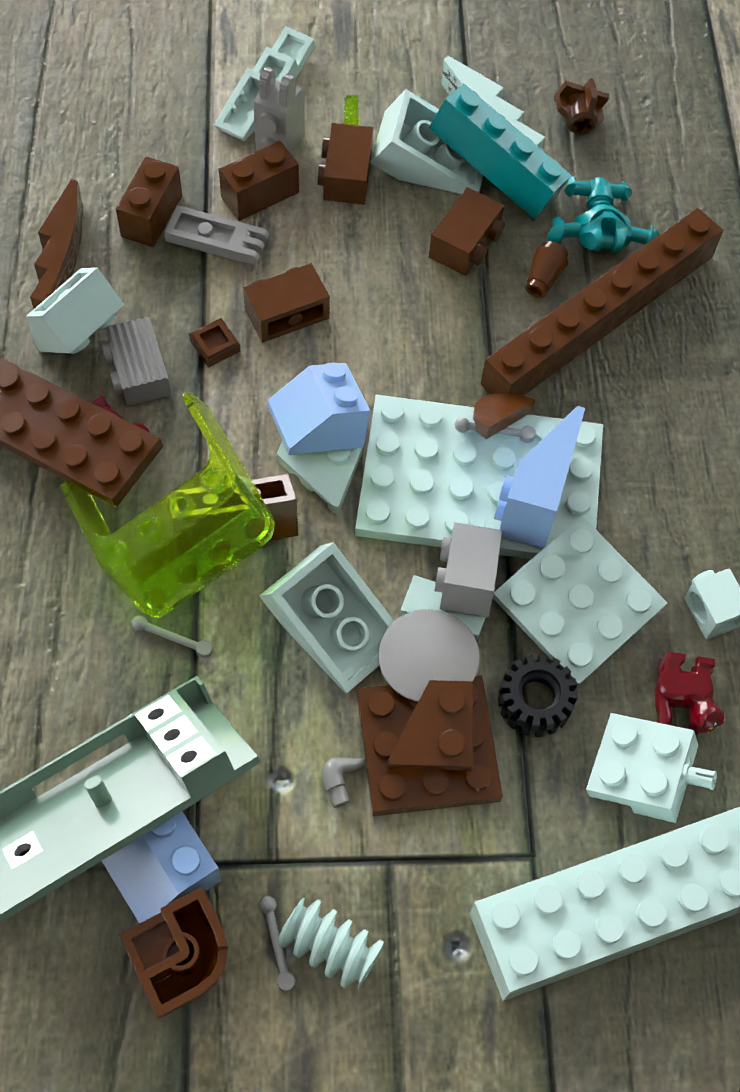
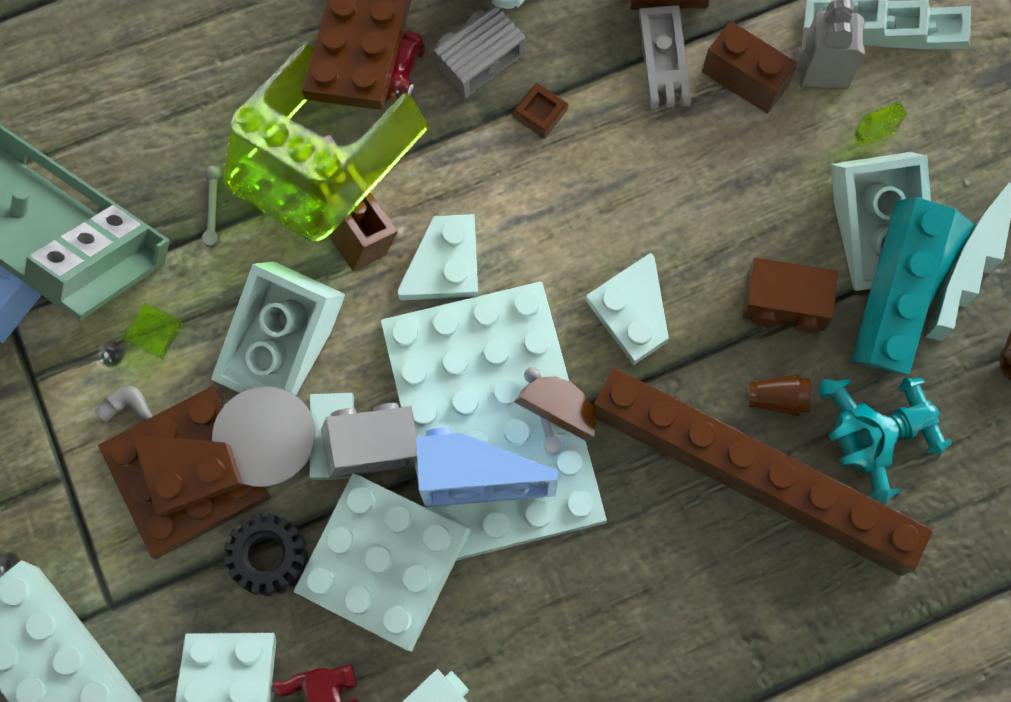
camera: 75 degrees right, 10 degrees up
reddish brown brick [243,263,330,343] -> none
light blue slope [267,363,370,455] -> none
reddish brown brick [317,123,373,205] -> none
none -> clear neon green tile [124,303,183,360]
none -> light aqua wing [585,253,669,366]

